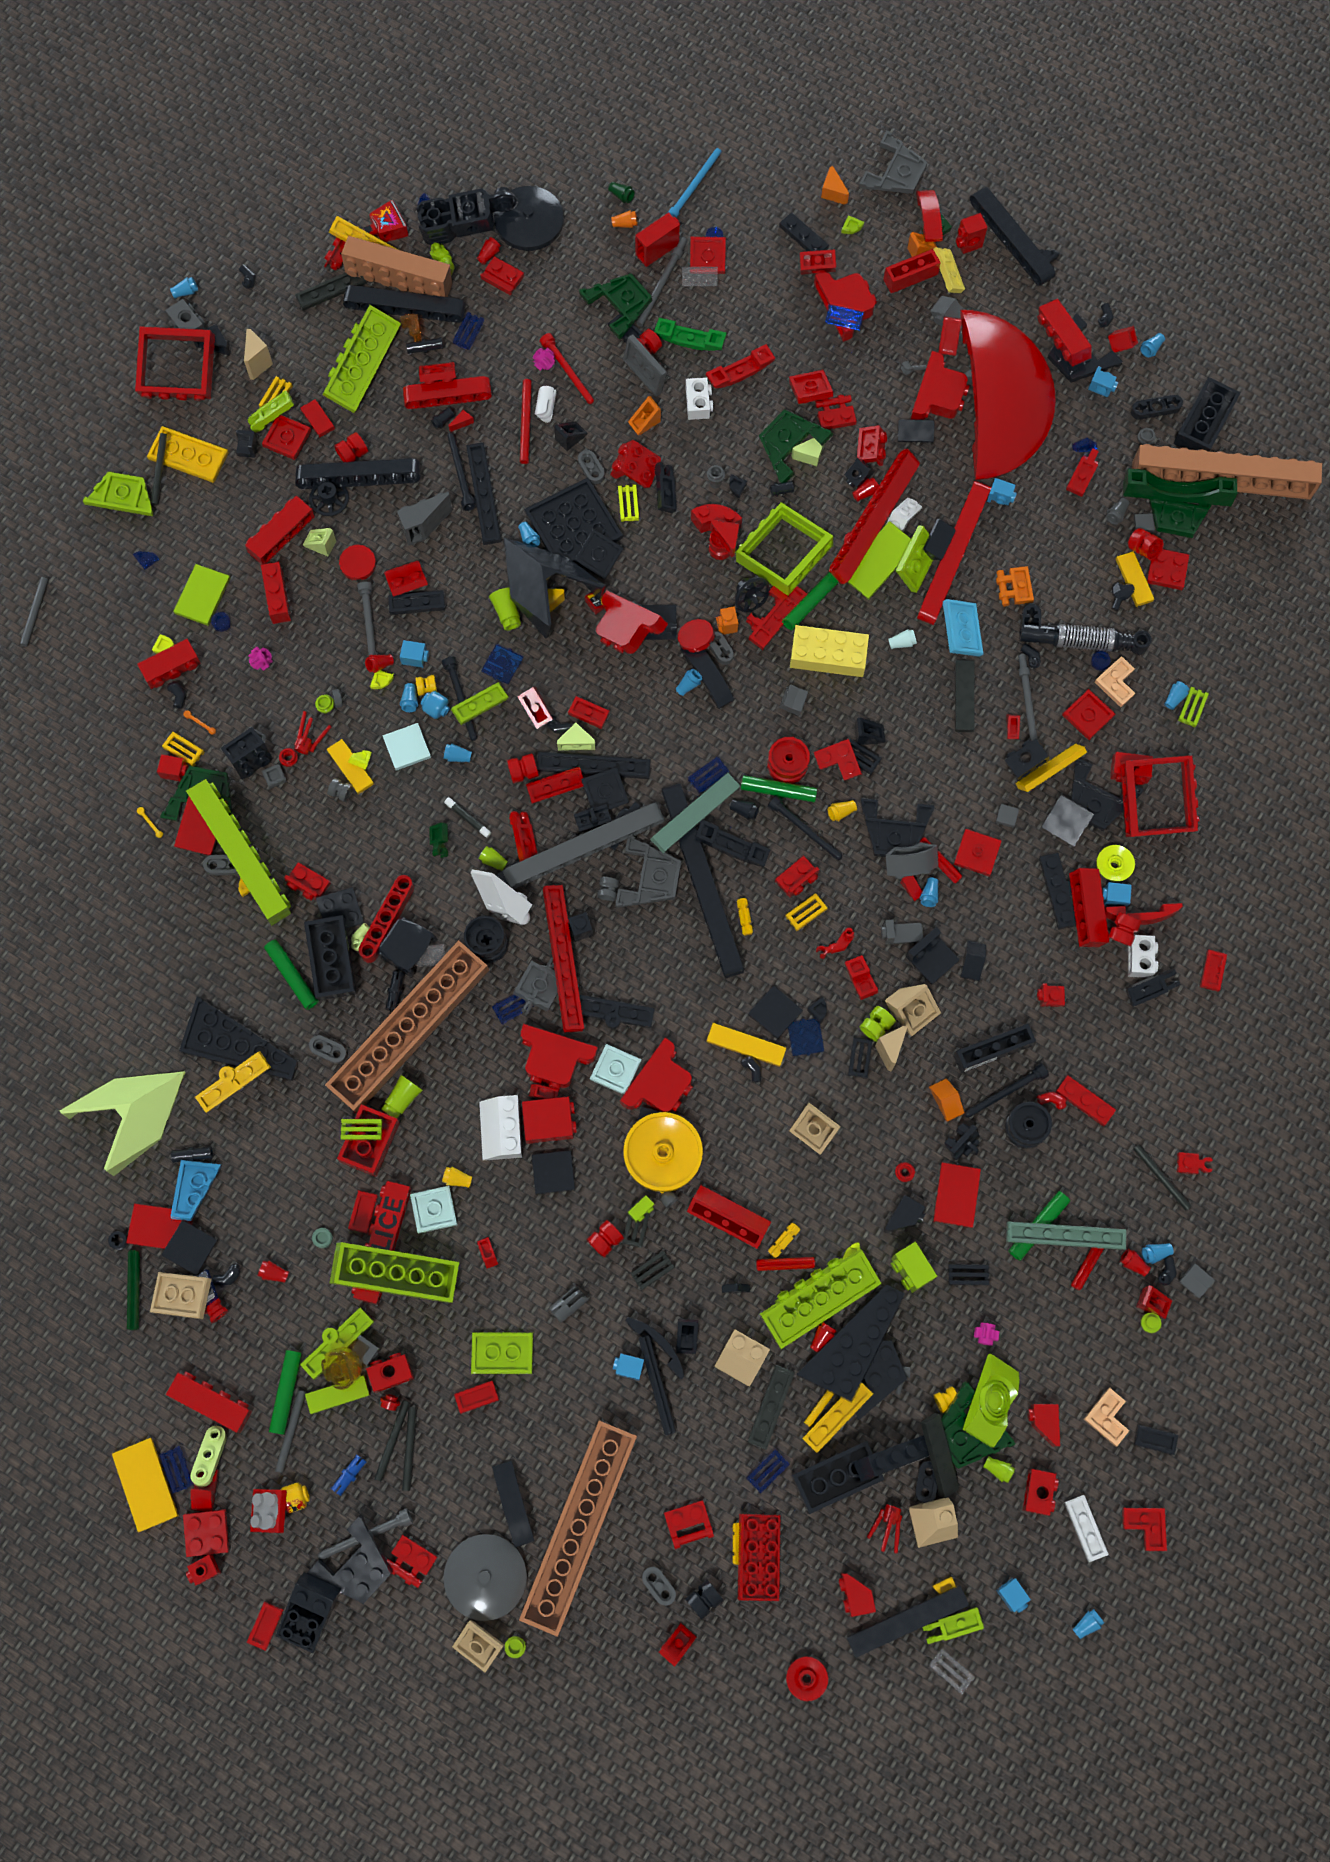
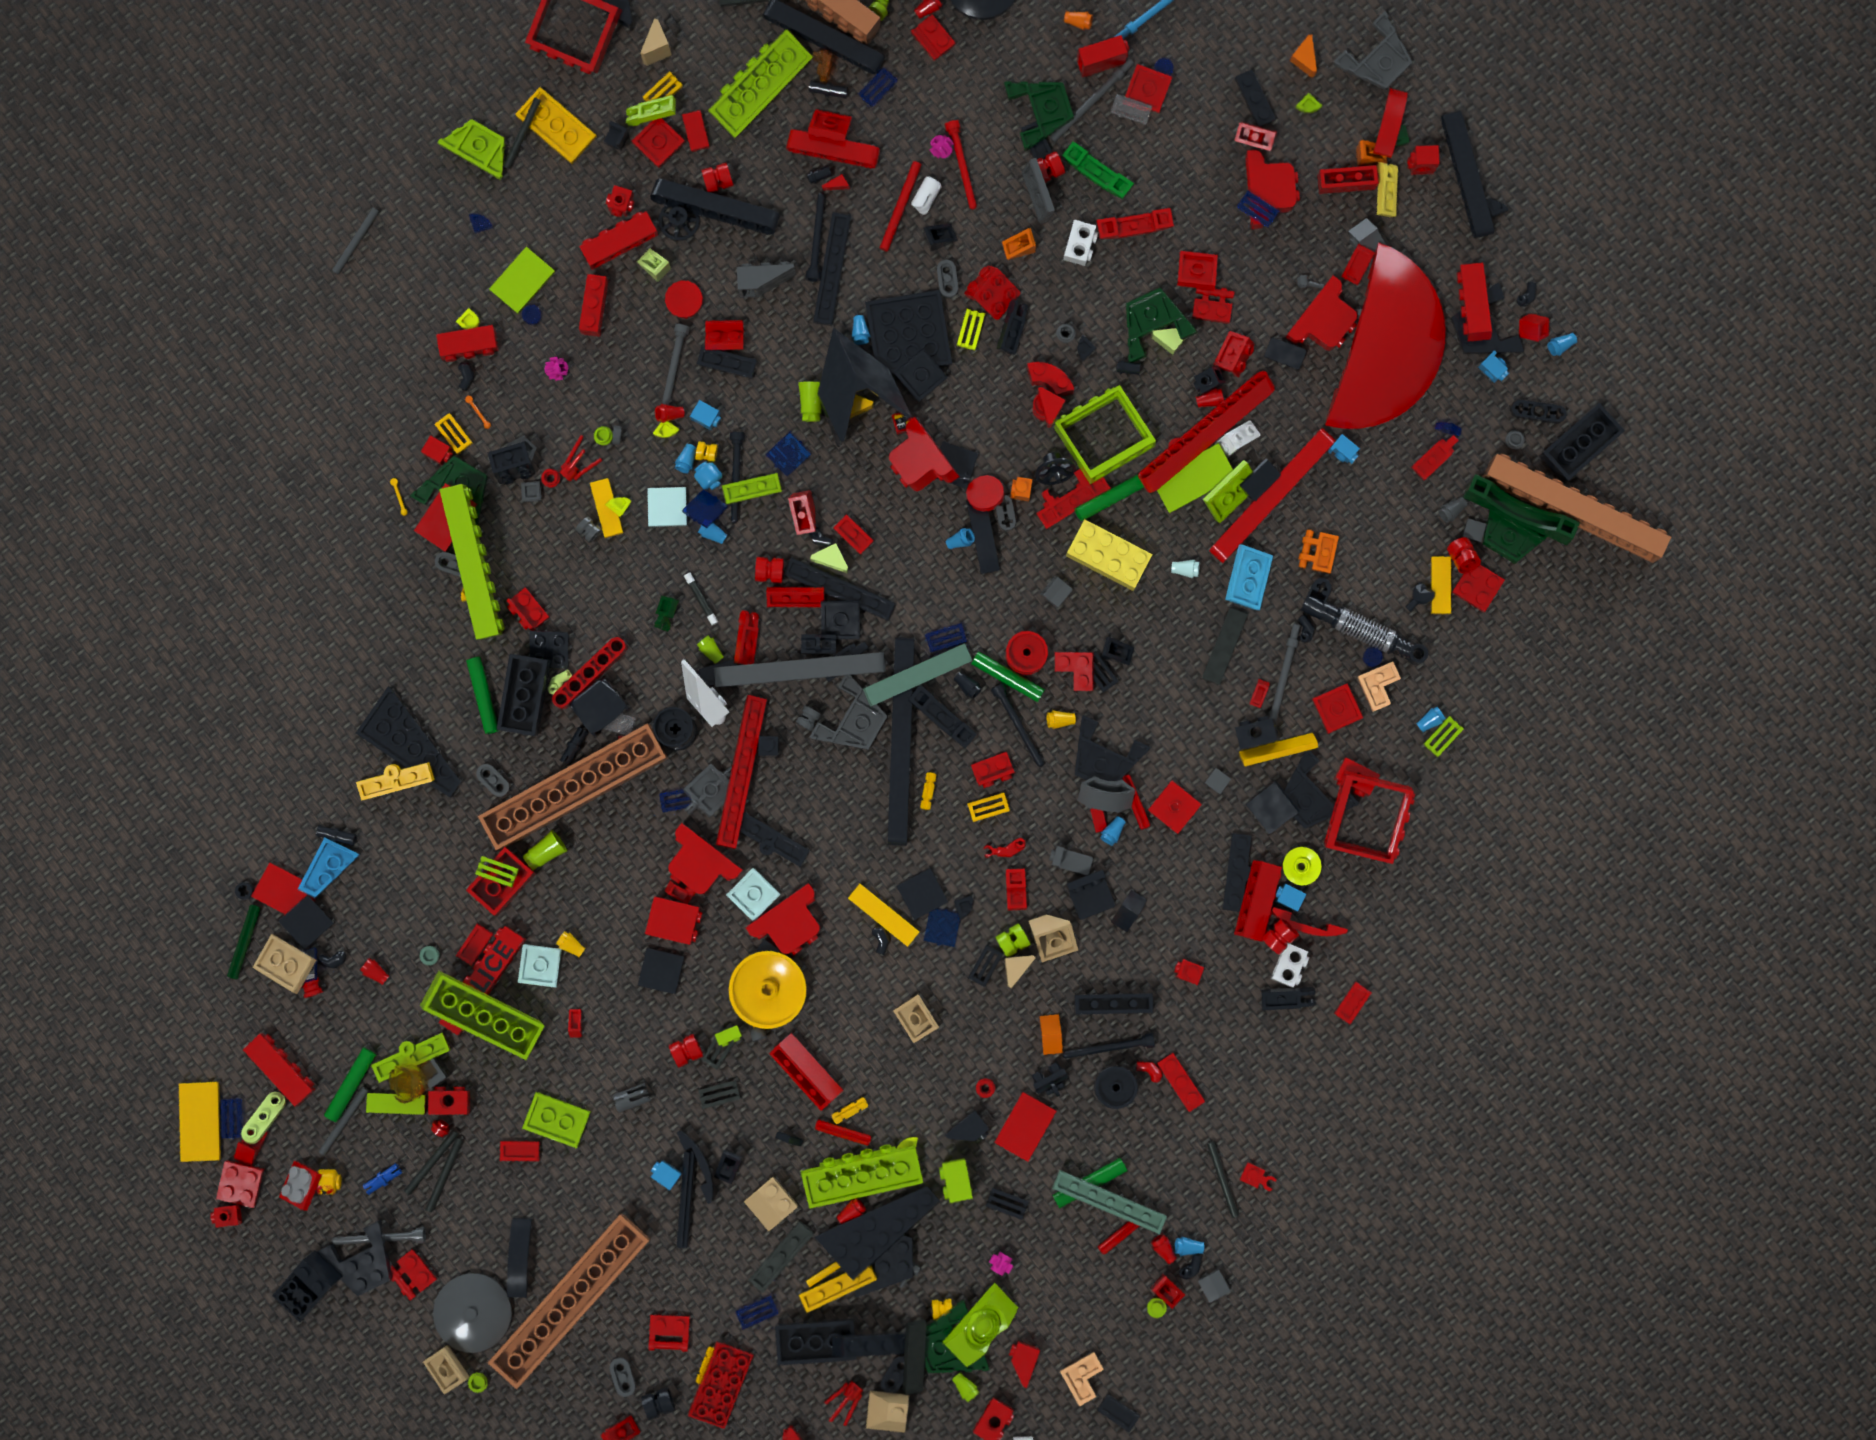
camera: 20 degrees right, 10 degrees up
yellowish green windscreen [60,1071,186,1176] -> none
red tile [247,1602,284,1651] -> none
white slope [480,1095,522,1160] -> none
none -> red brick [606,185,634,217]
none -> clear blue piece [682,490,728,528]

